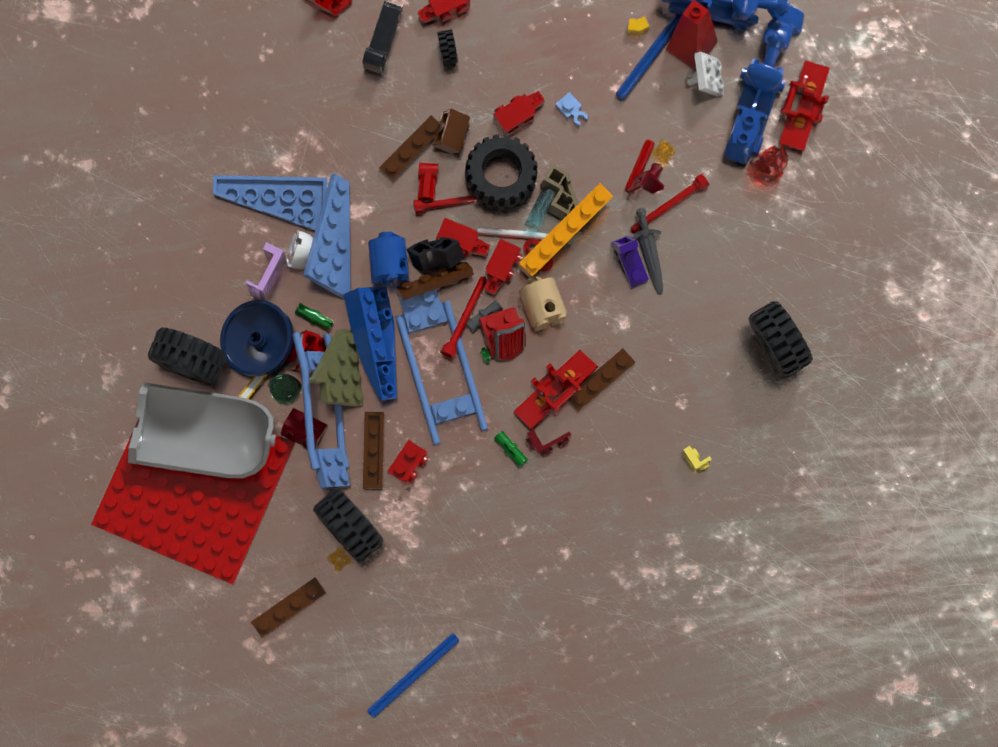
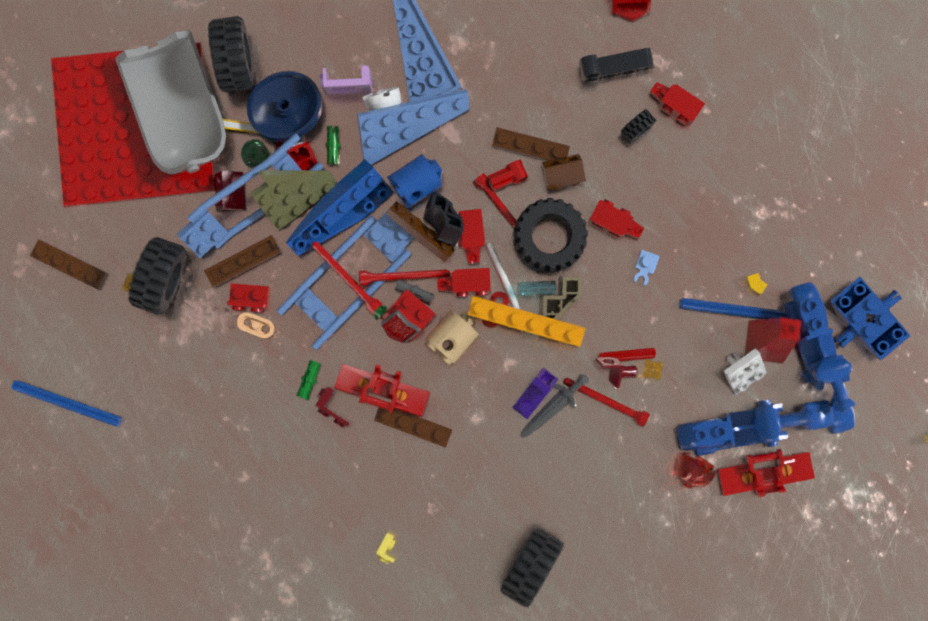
camera: 70 degrees right, 5 degrees up
none -> light nougat plate [237,312,275,339]
none -> red piece [312,241,382,314]

